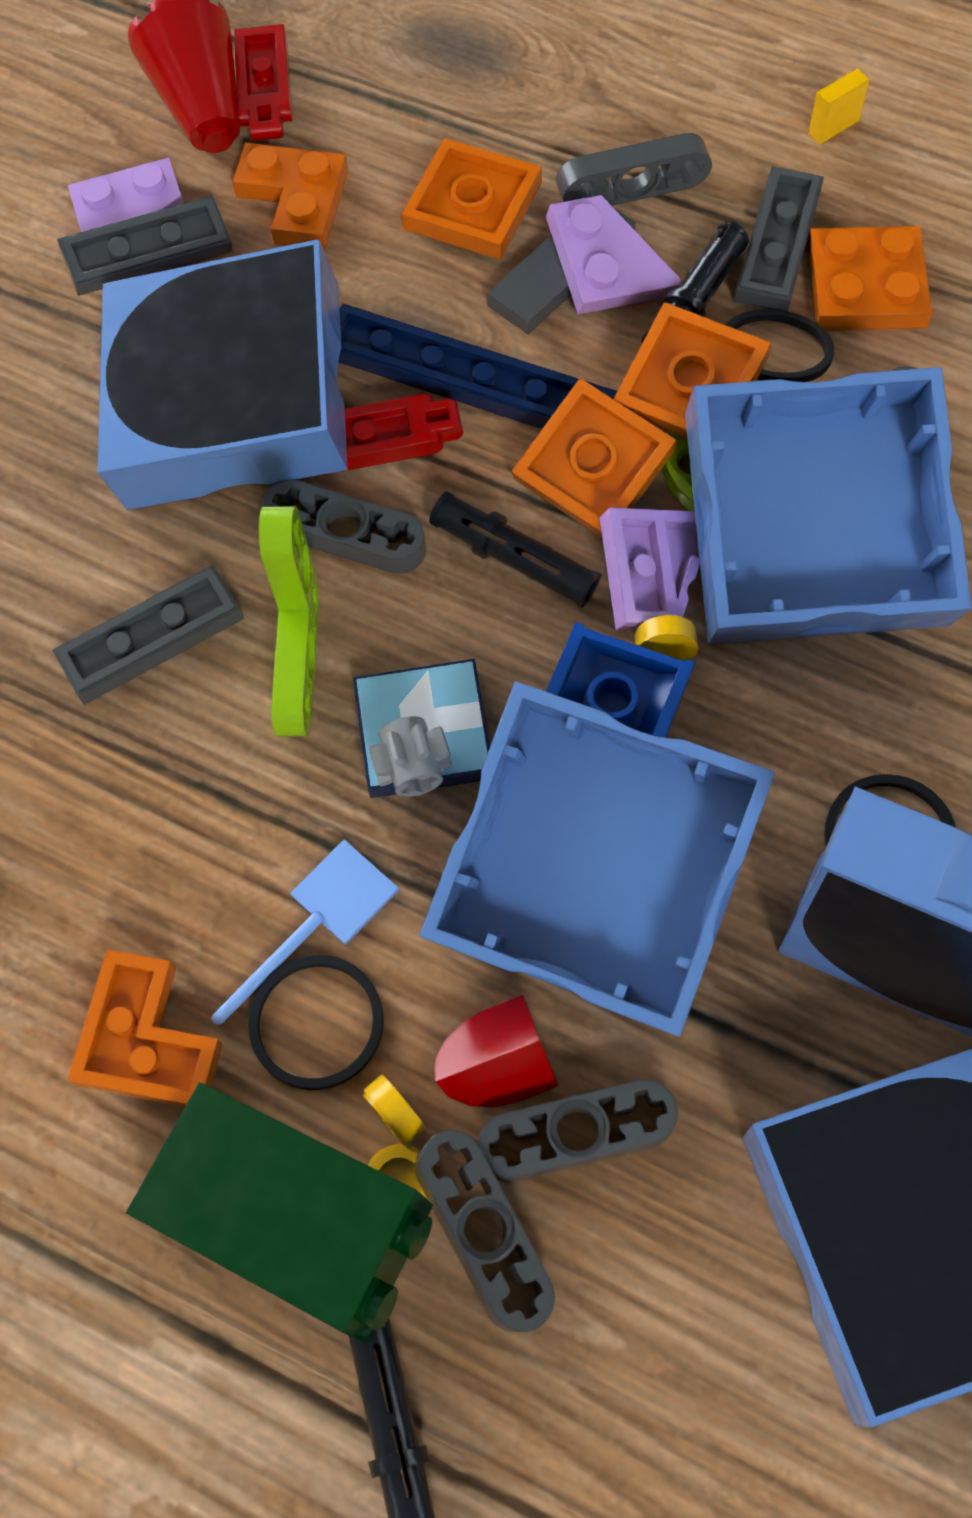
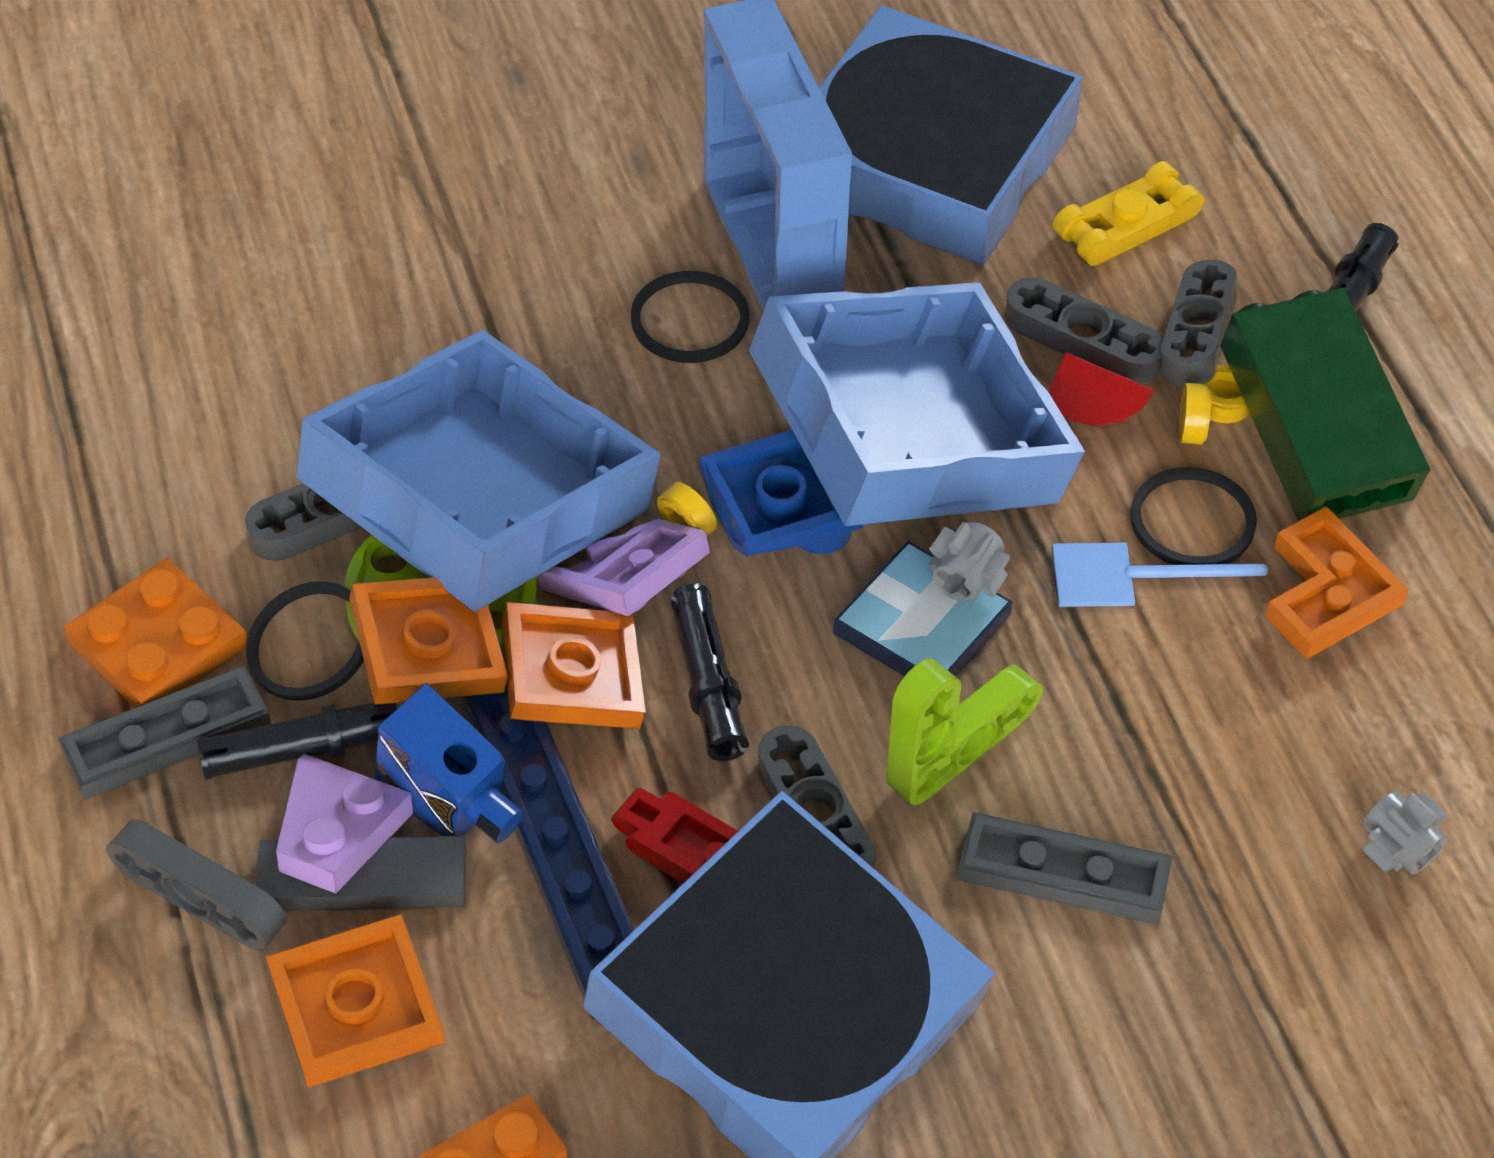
camera: 140 degrees left, 15 degrees down
none -> blue torso [375,683,524,843]
none -> yellow plate [1052,161,1205,266]

